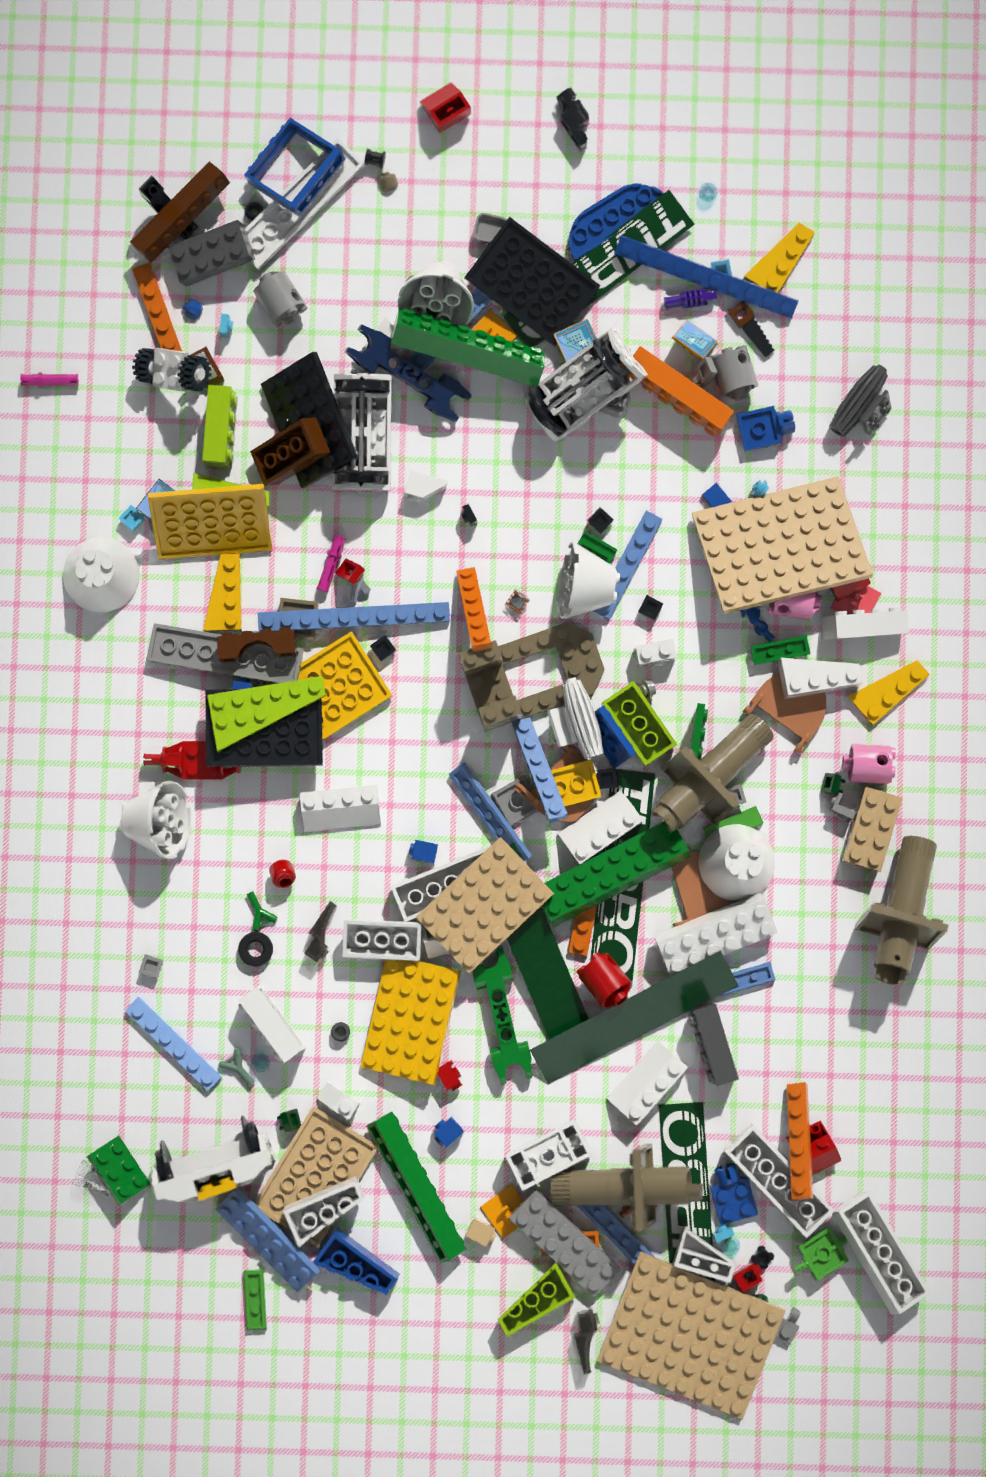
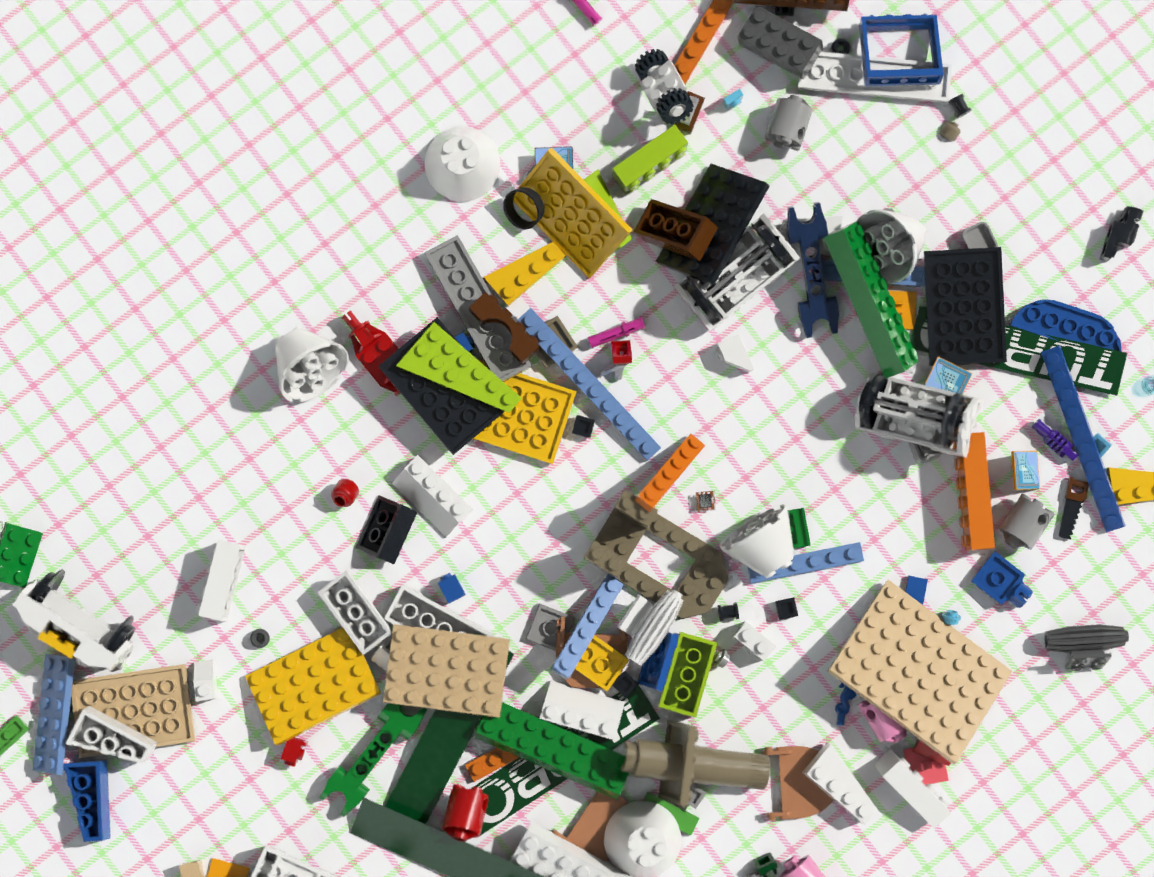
camera: 50 degrees right, 0 degrees up
medium azure plate [118,505,146,532] -> none
light blue plate [125,997,222,1091] -> none
light grey plate [139,954,164,978] -> none
blue piece [182,299,203,320] -> none
sand green piece [219,1048,255,1087] -> none
black tyre [238,932,273,967] -> none
green piece [246,891,278,931] -> none
clear light blue plate [251,1053,270,1072] -> none
dark green tile [277,1108,301,1132] -> none
clear smoke slope [304,901,338,962] -> none
green brick [366,1111,466,1264] -> none
red slope [419,82,471,134] -> none
blue brick [434,1116,464,1148] -> none
medium blue plate [449,762,532,861] -> none
black plate [460,503,477,526] -> none
black plate [587,507,614,534] -> none
light grey plate [691,357,717,388] -> none
green plate [691,703,708,760] -> none
green plate [750,635,811,665] -> none
yellow wing [847,660,930,725] -> none
none -> black slope [355,495,417,565]
none -> black tyre [503,187,544,230]
none -> black bush [717,602,739,622]

